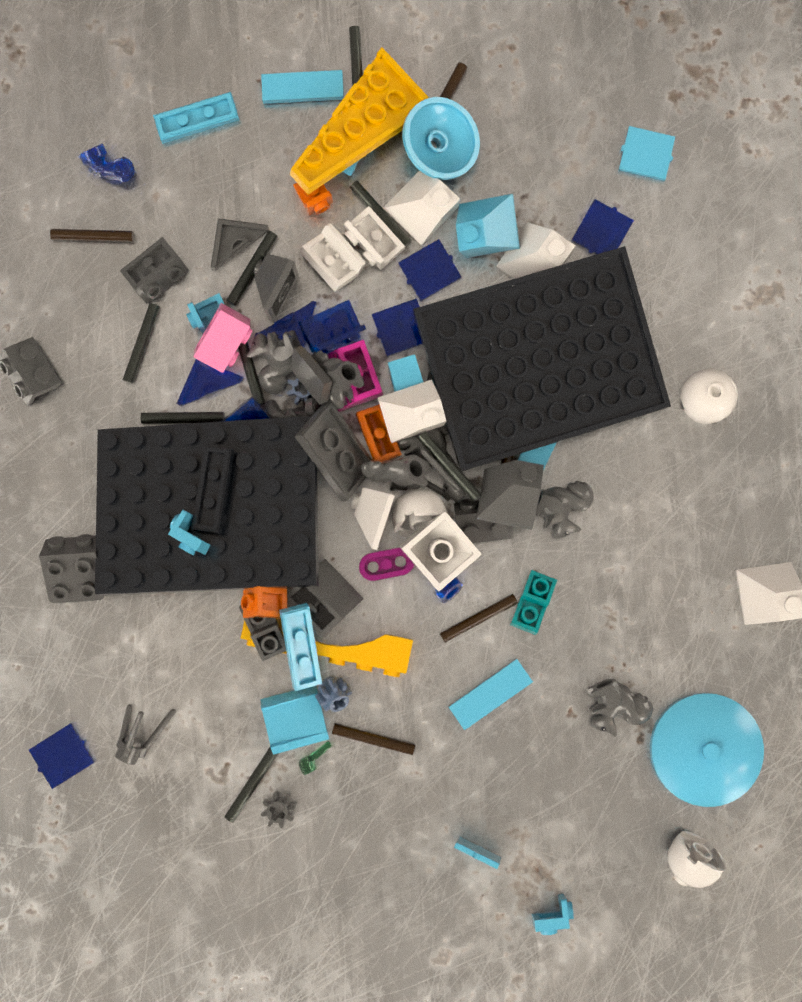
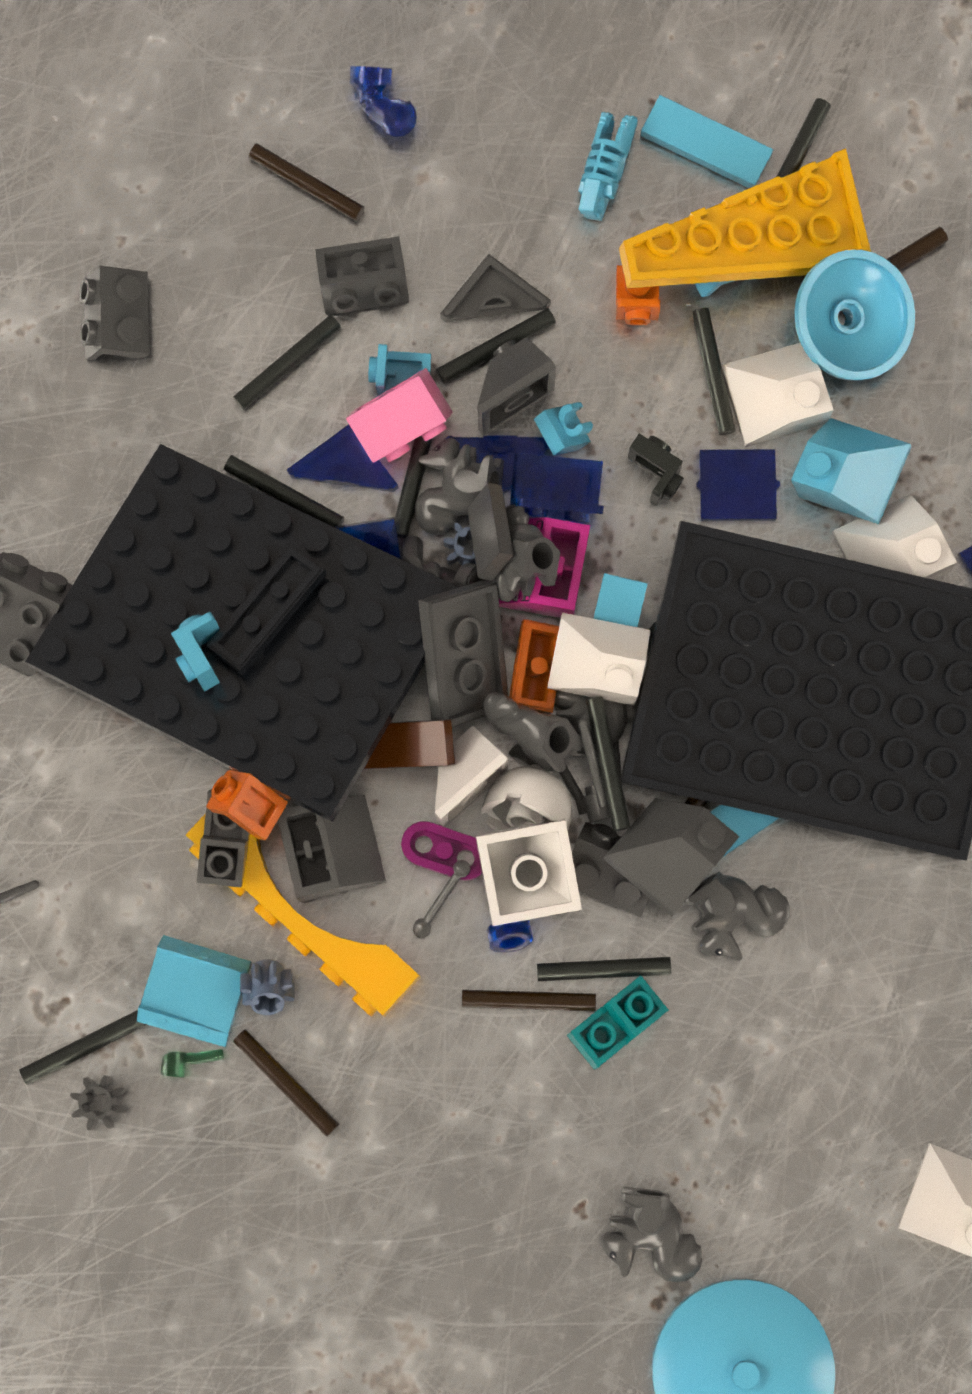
camera: 30 degrees right, 5 degrees down
medium azure tile [153,92,240,144] -> none
medium azure tile [279,603,322,691] -> none
white bracket [299,223,365,292] -> none
white bracket [344,206,405,270] -> none
clear blue piece [372,298,422,357] -> none
medium azure tile [448,659,533,730] -> none
medium azure piece [454,837,502,869] -> none
none -> reddish brown tile [364,719,455,769]
none -> dark grey hinge [413,860,471,938]
none -> medium azure tile [534,402,593,456]
none -> pearl dark grey bar [537,957,671,981]
none -> medium azure hinge [578,112,638,221]
none -> pearl dark grey bracket [628,433,684,506]

